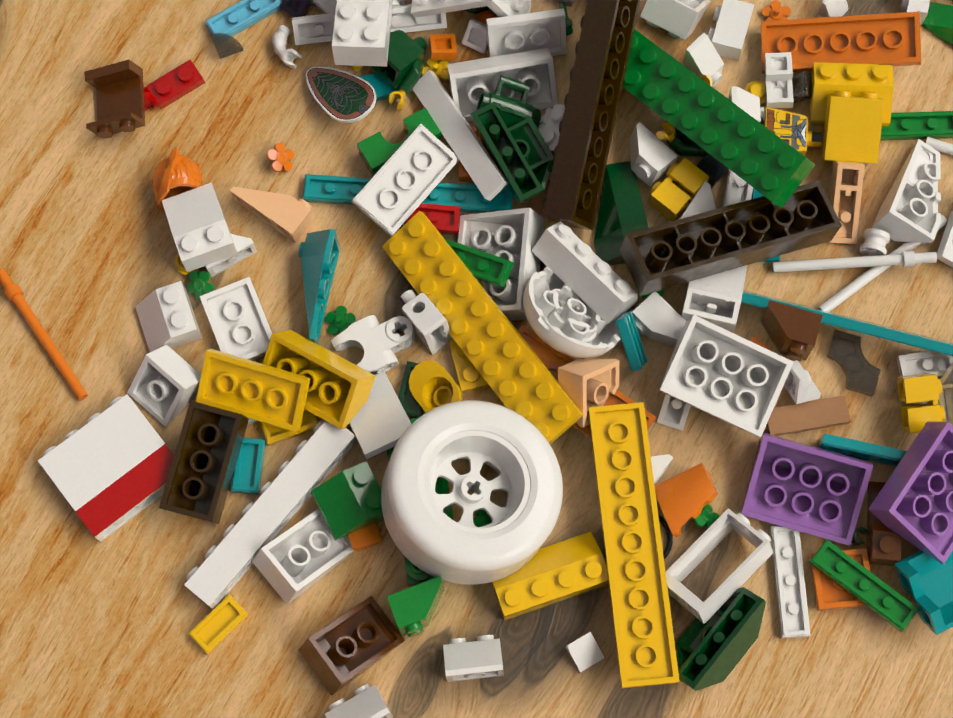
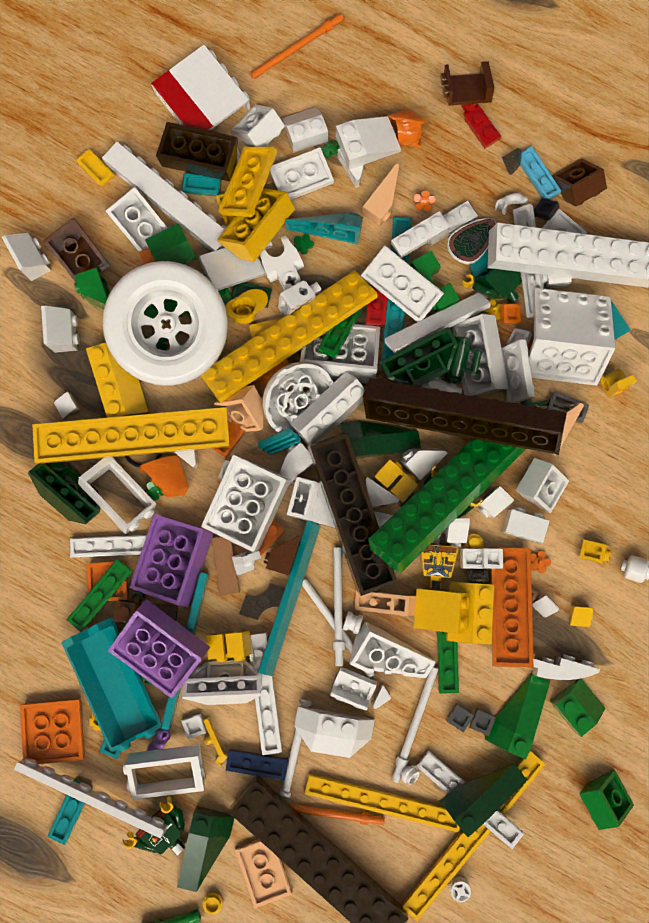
camera: 85 degrees right, 10 degrees up
none -> white bracket [391,201,478,258]

